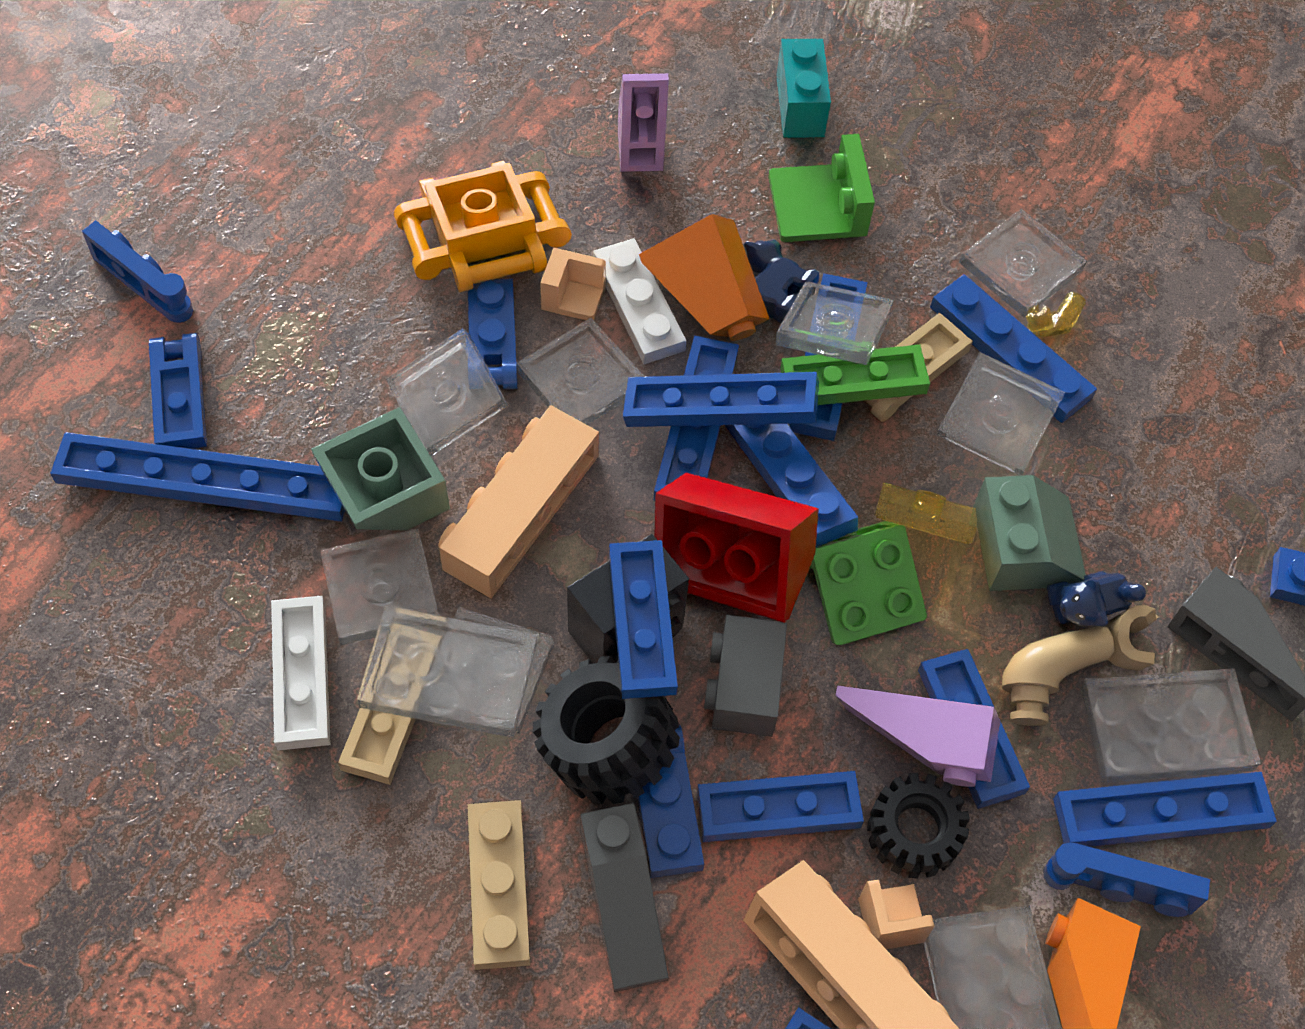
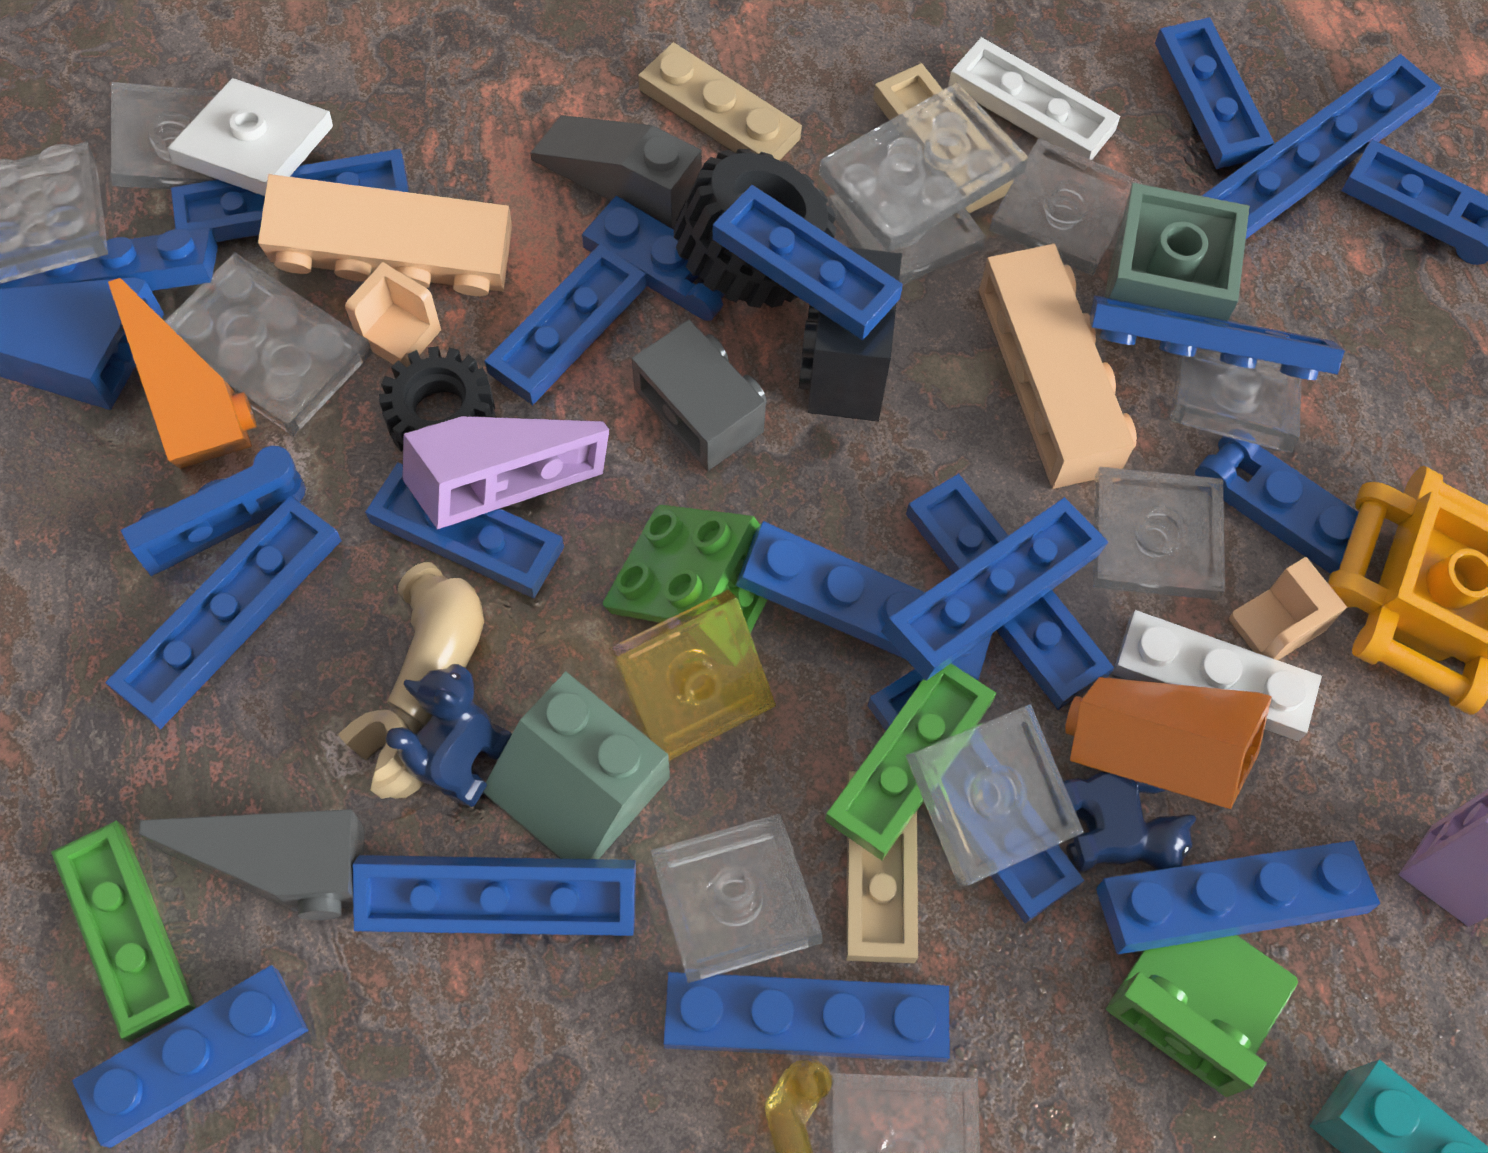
camera: 135 degrees right, 5 degrees up
red slope [654,473,819,623] -> none
clear plate [1081,668,1261,783] -> none
none -> blue plate [353,855,636,936]
none -> blue plate [1089,295,1345,380]
none -> blue plate [1096,840,1380,955]
none -> blue plate [1155,17,1274,169]

